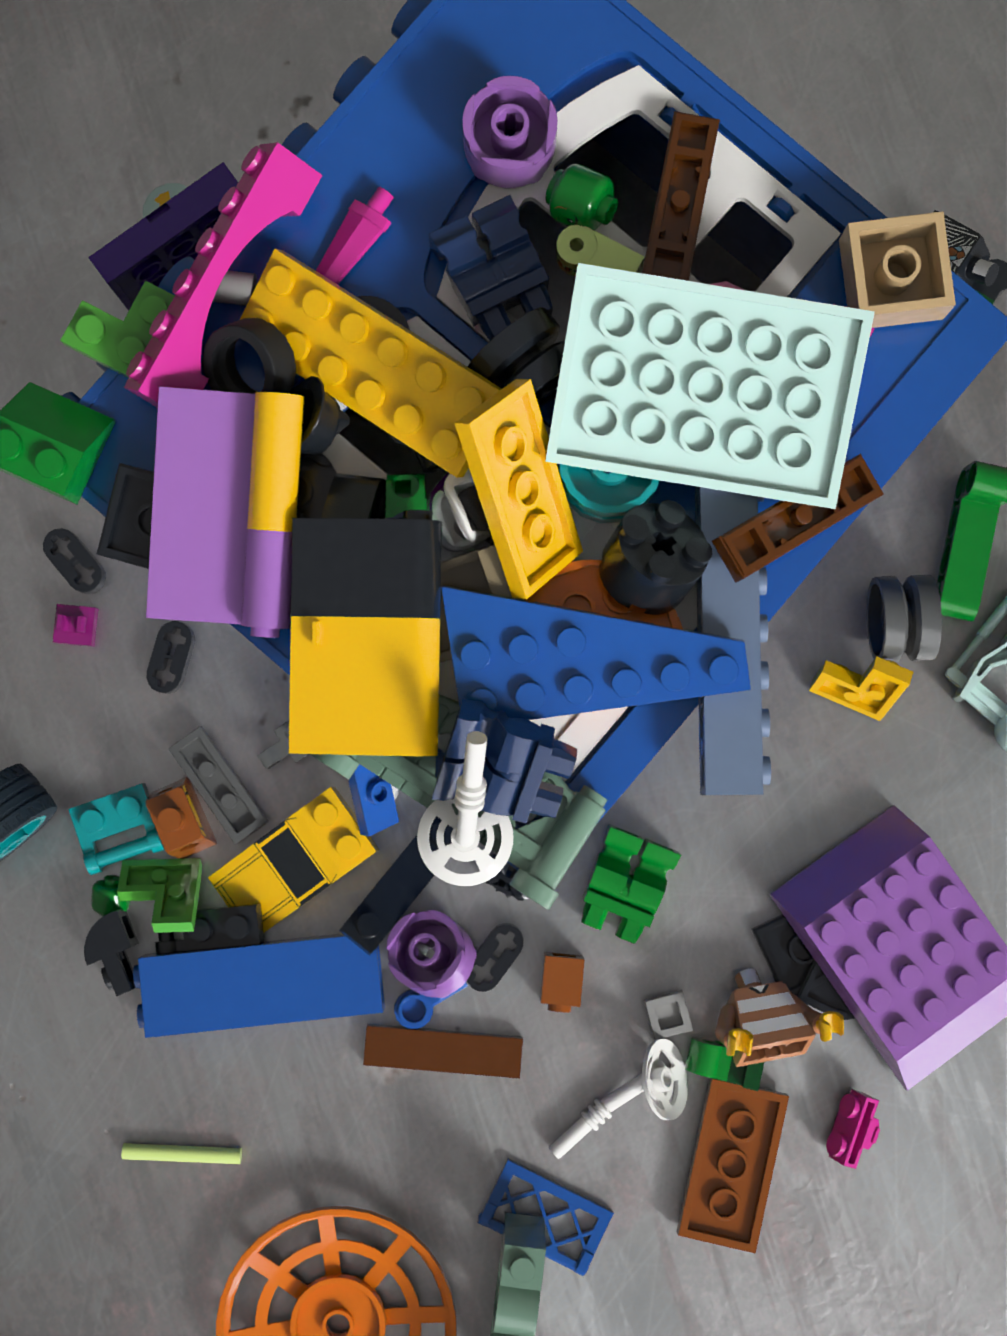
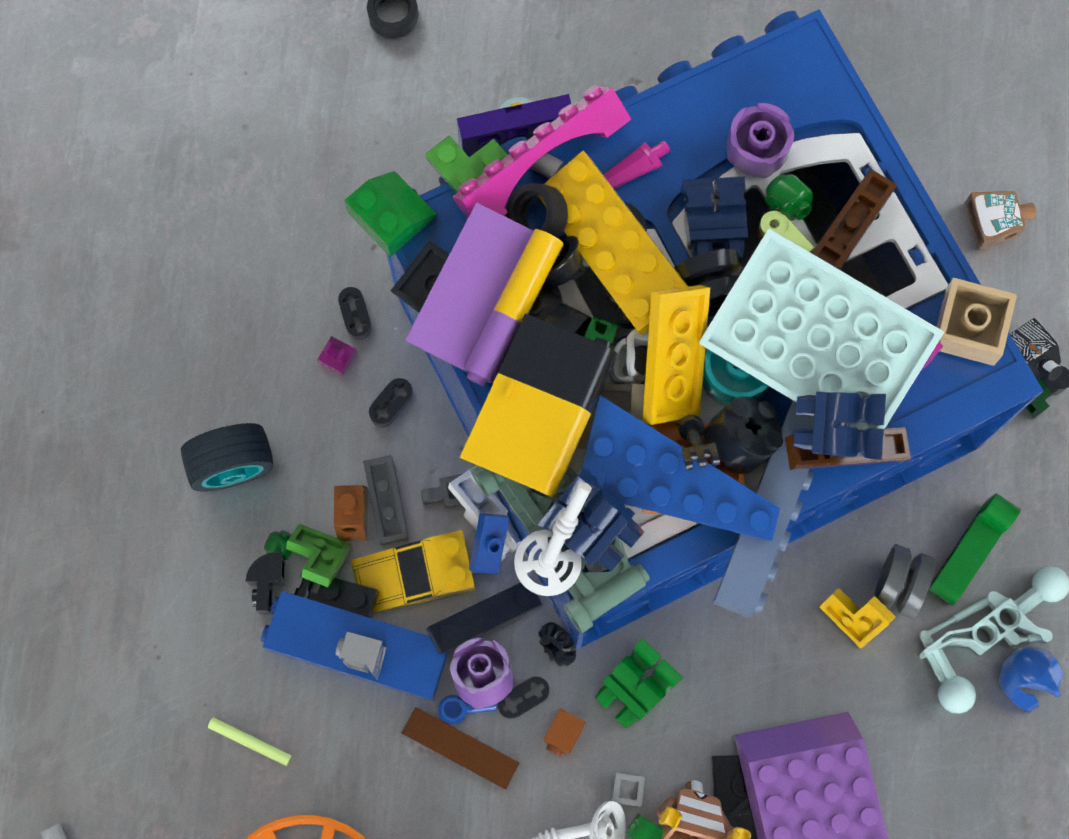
camera: 25 degrees right, 10 degrees down
teal plate [68,783,165,875] -> none
none -> light grey window [336,632,387,680]
none -> black hinge [678,414,720,471]
none -> dark blue hips [794,392,886,460]
none -> torso [965,191,1036,251]

